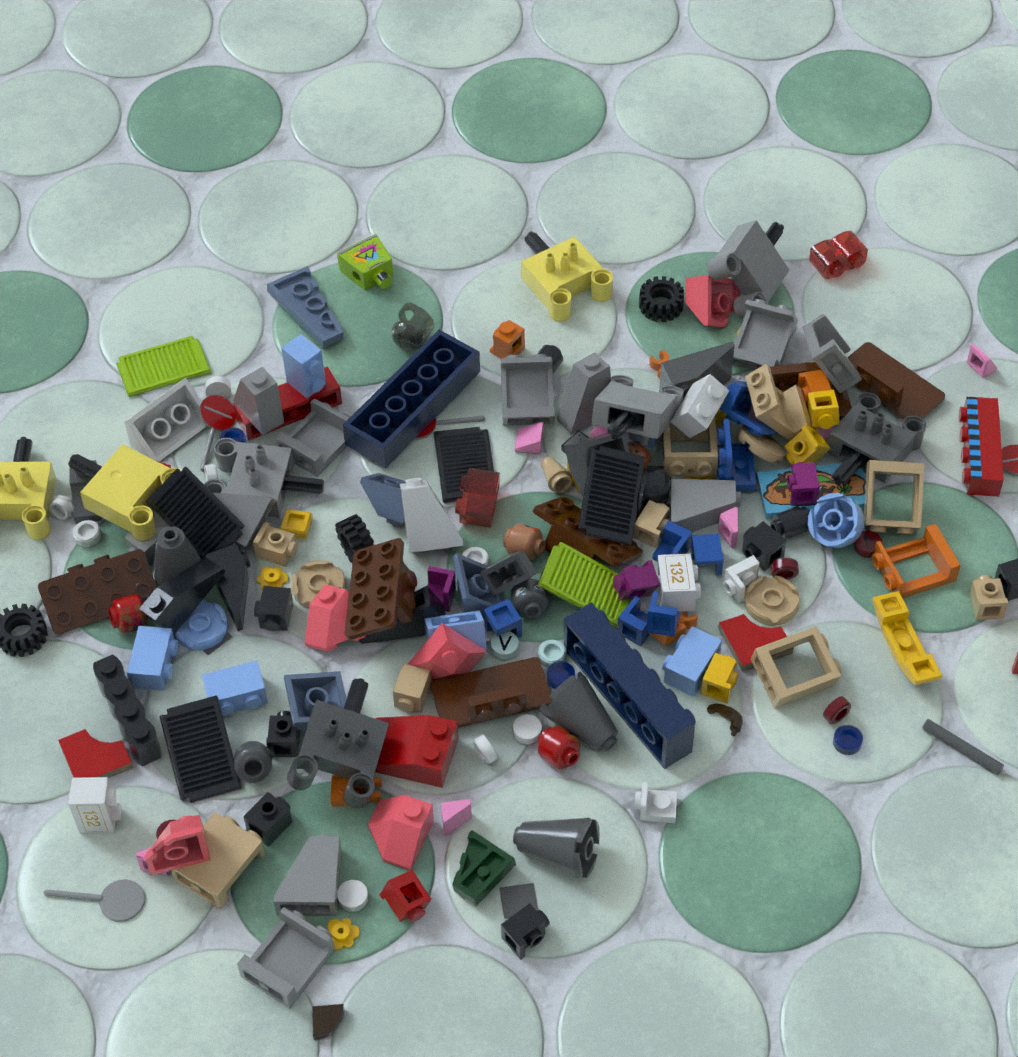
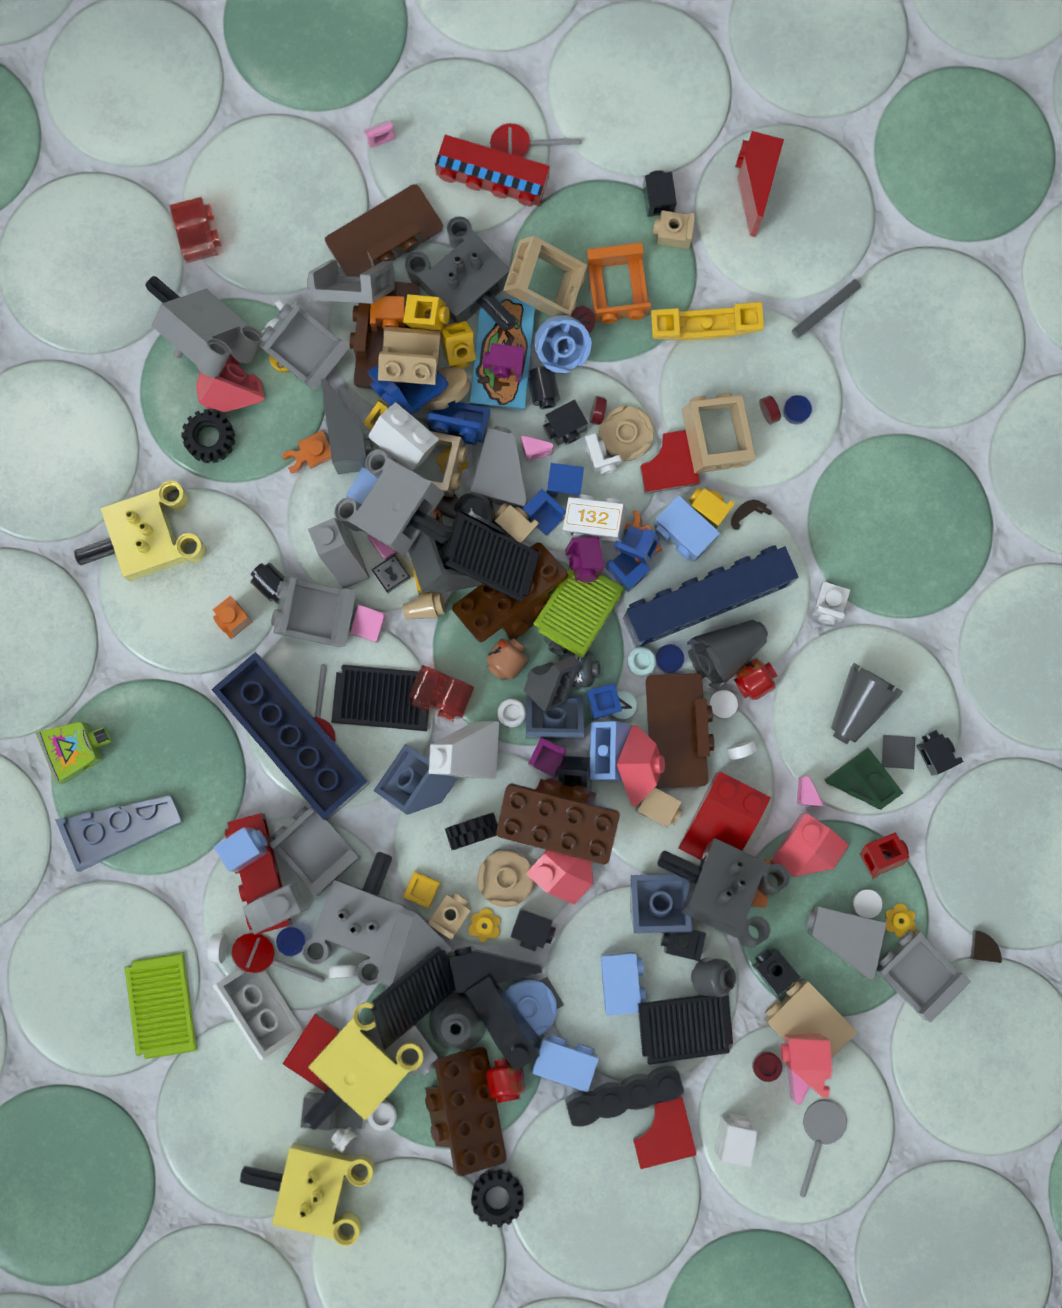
camera: 85 degrees left, 30 degrees up
clear smoke helmet [391,302,435,351] -> none

